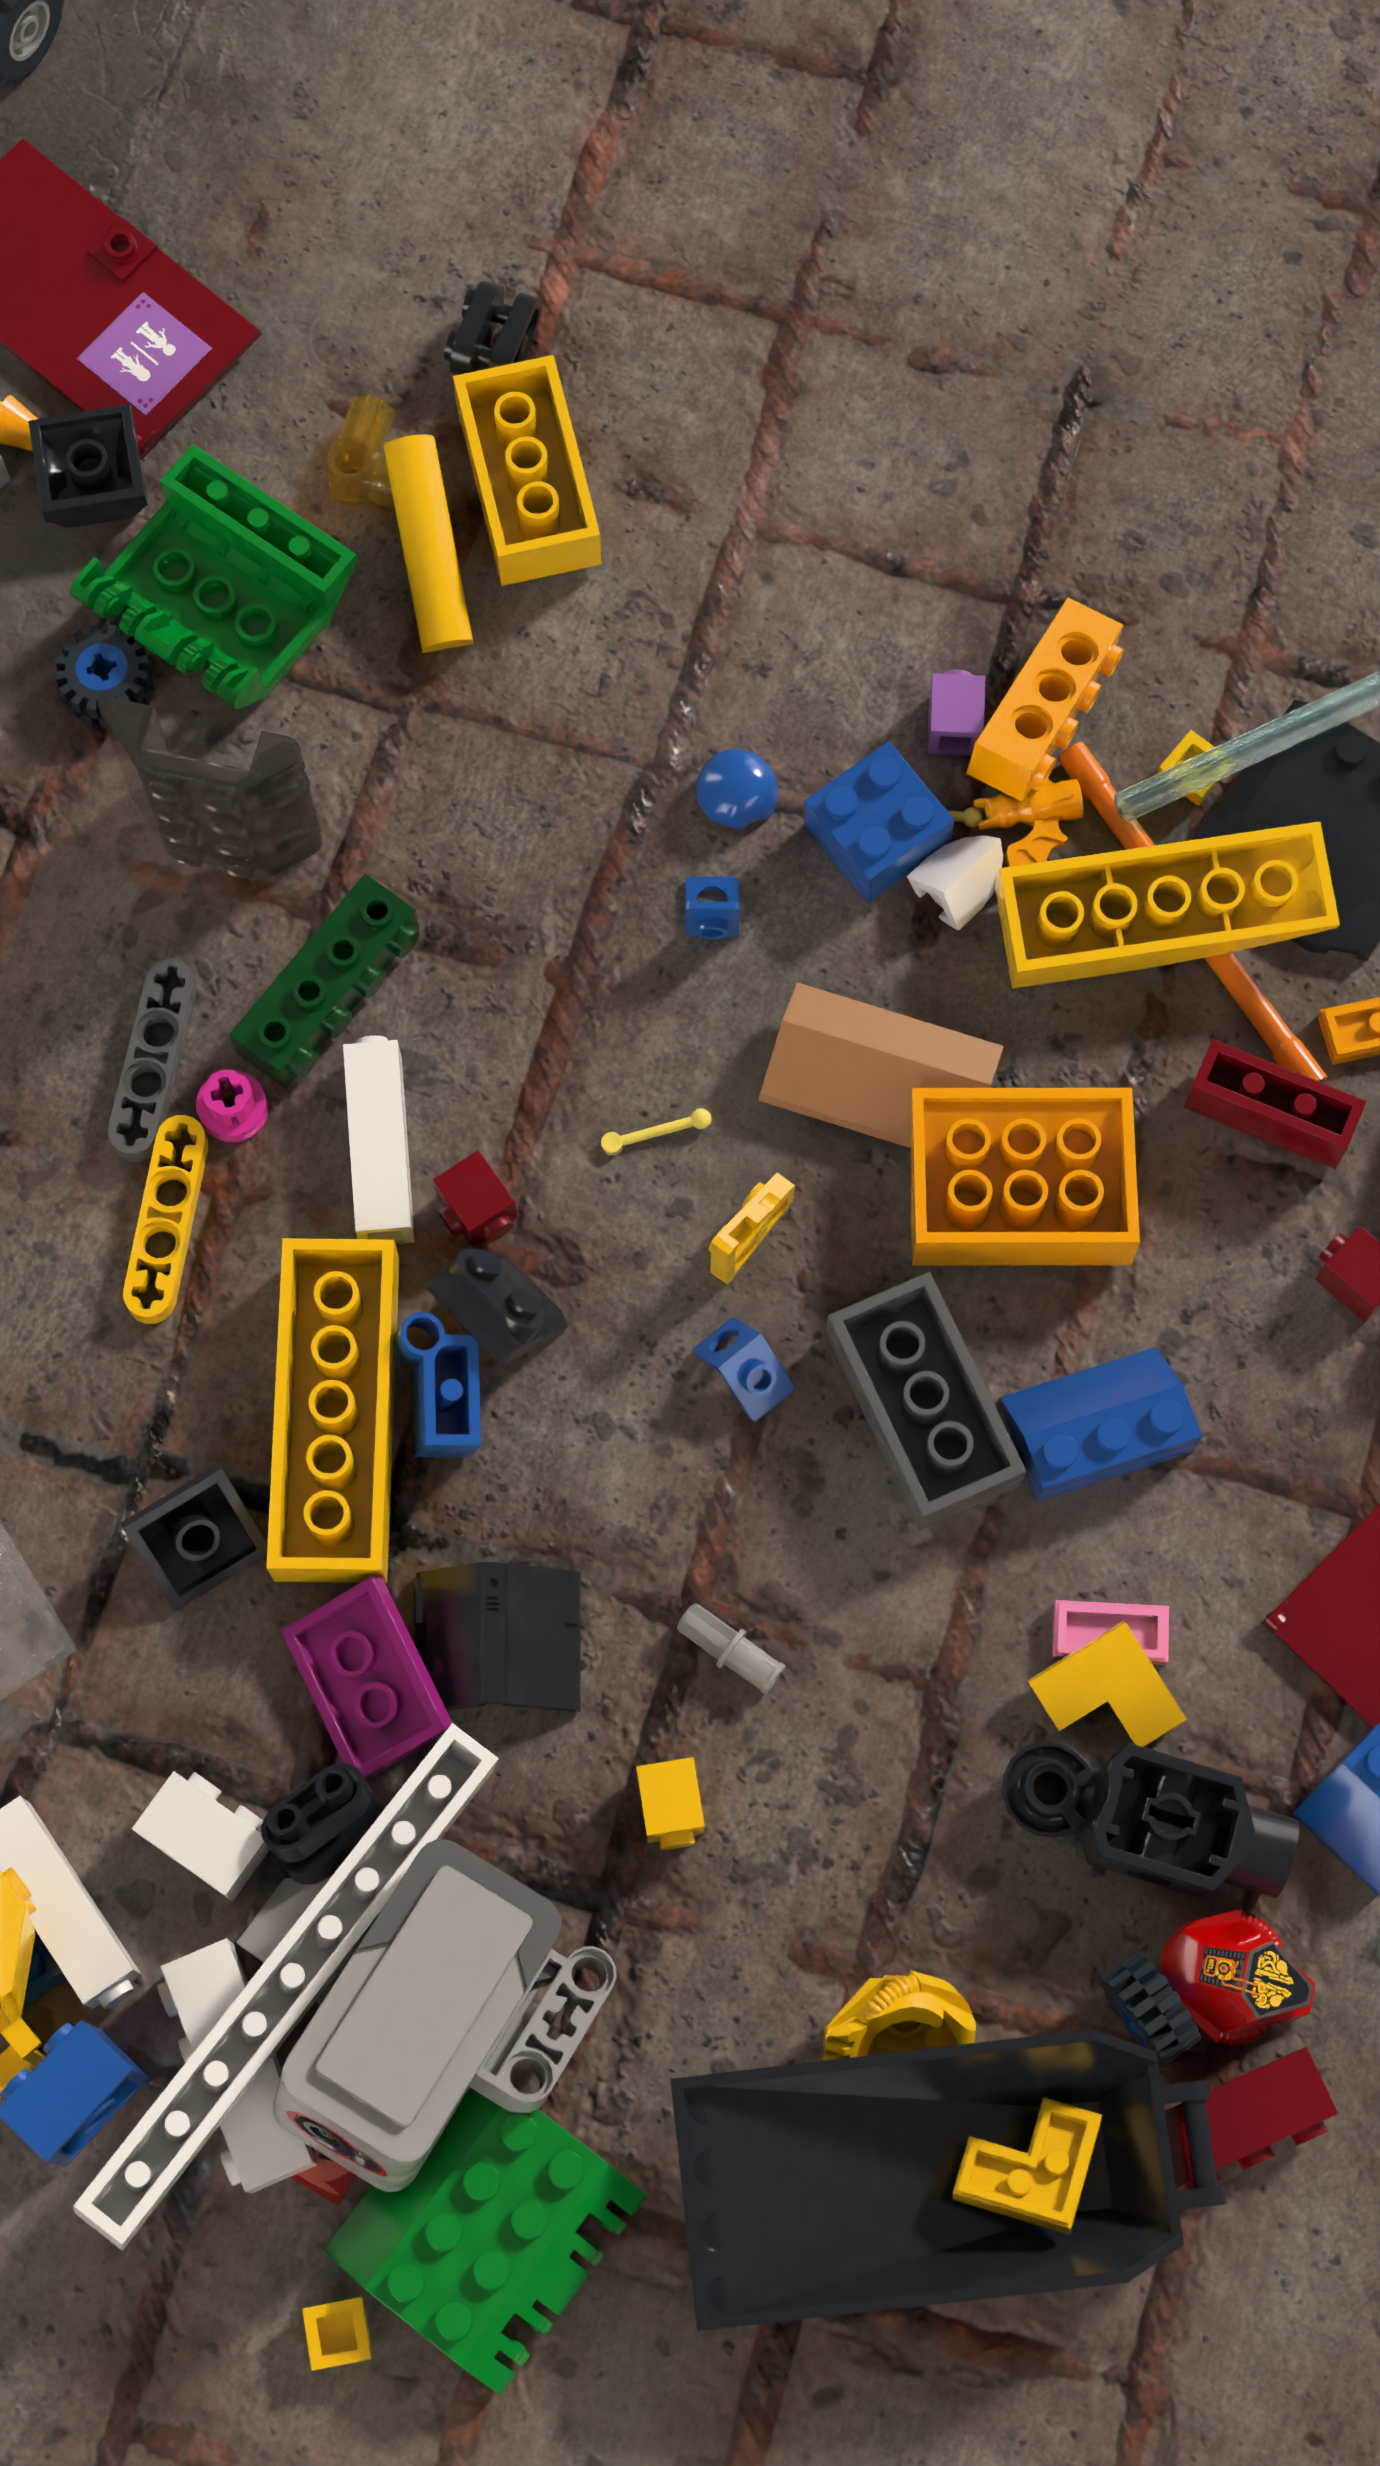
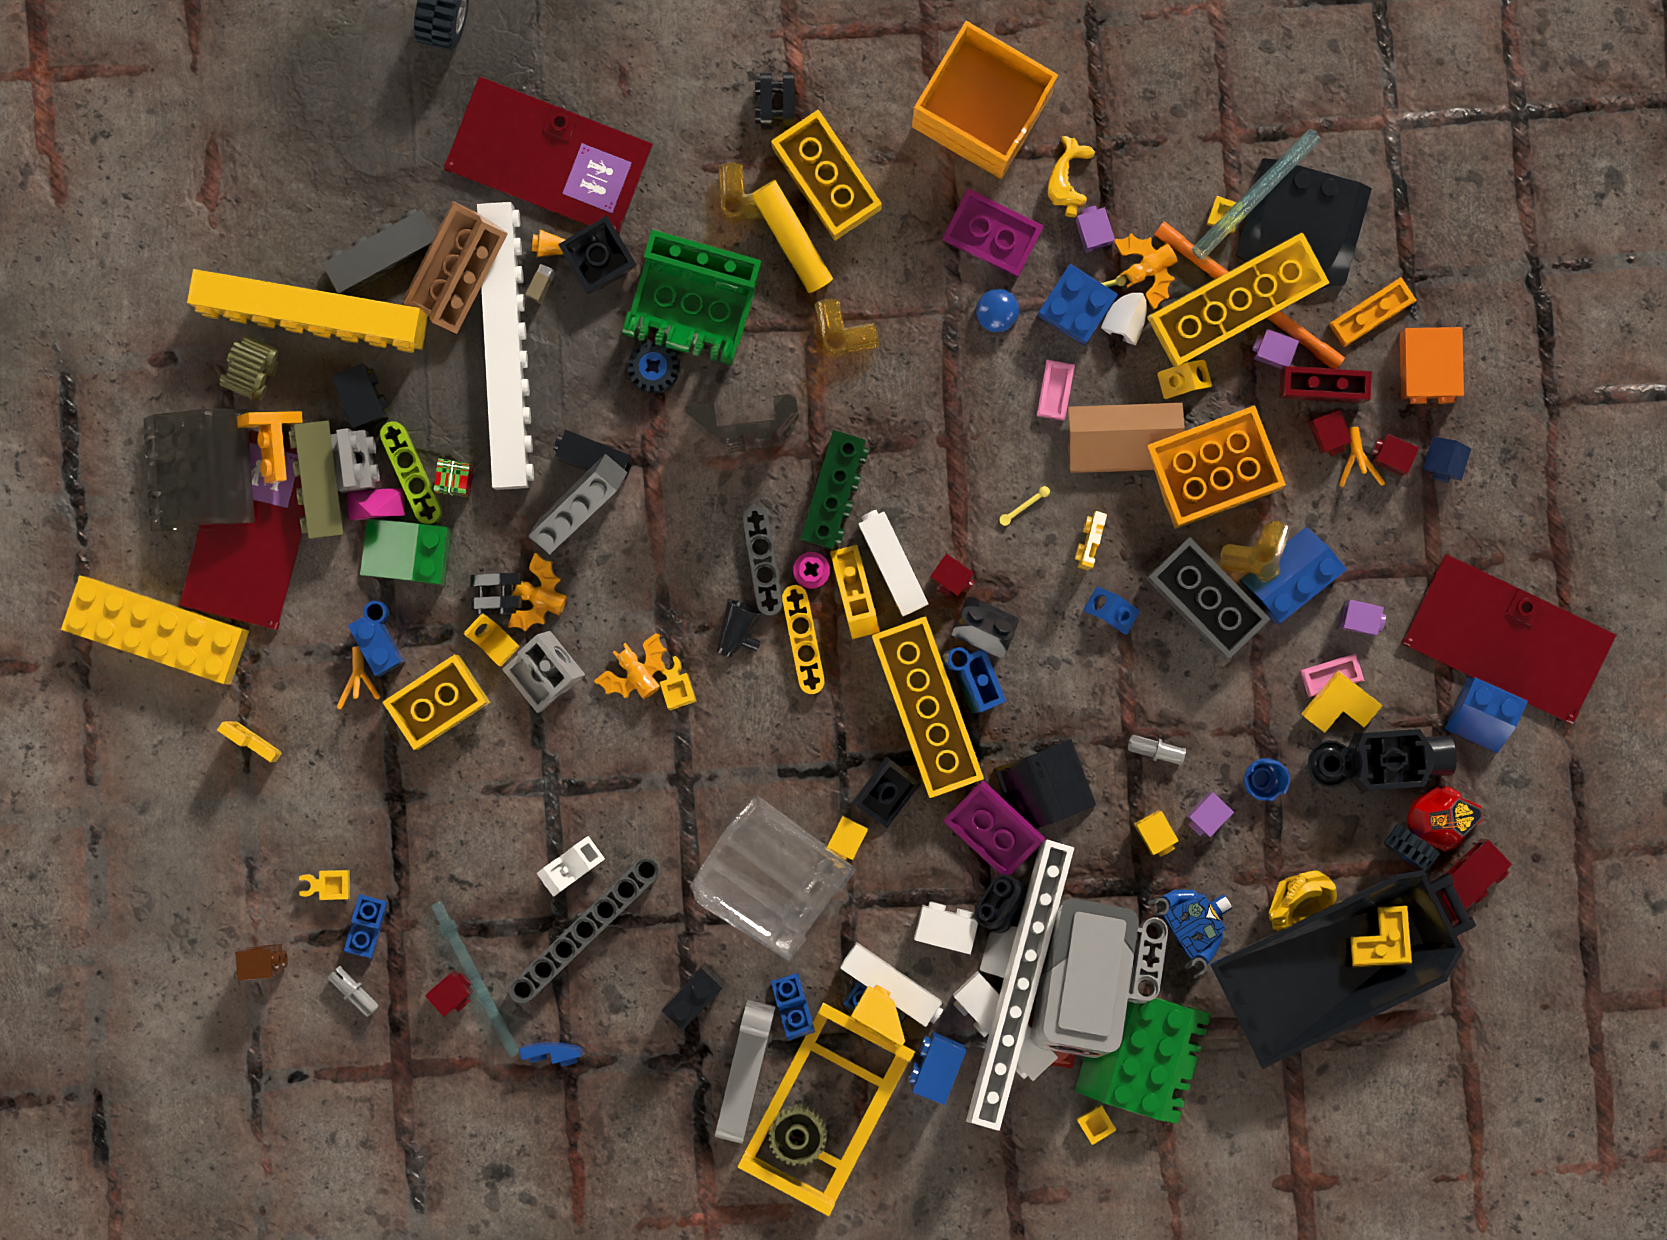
camera: 15 degrees left, 15 degrees up
blue bracket [685,877,739,939] -> none
light orange brick [966,598,1124,802] -> none
none -> black piece [717,599,763,657]
none -> clear yellow piece [814,299,879,359]
none -> yellow brick [827,815,868,862]
none -> yellow slope [830,545,880,639]
none -> light orange piece [912,21,1058,180]
none -> magenta plate [942,188,1044,278]
none -> bright pink tile [1036,360,1075,421]
none -> yellow animal [1048,136,1095,217]
none -> blue torso [1148,890,1233,978]
none -> yellow bracket [1157,360,1212,399]
none -> medium lavender brick [1186,791,1234,837]
none -> clear yellow piece [1220,521,1290,581]
none -> blue hair [1243,758,1291,801]
none -> medium lavender brick [1251,329,1299,370]
none -> dark red brick [1308,410,1352,457]
none -> light orange plant [1339,427,1385,487]
none -> medium lavender brick [1339,600,1386,636]

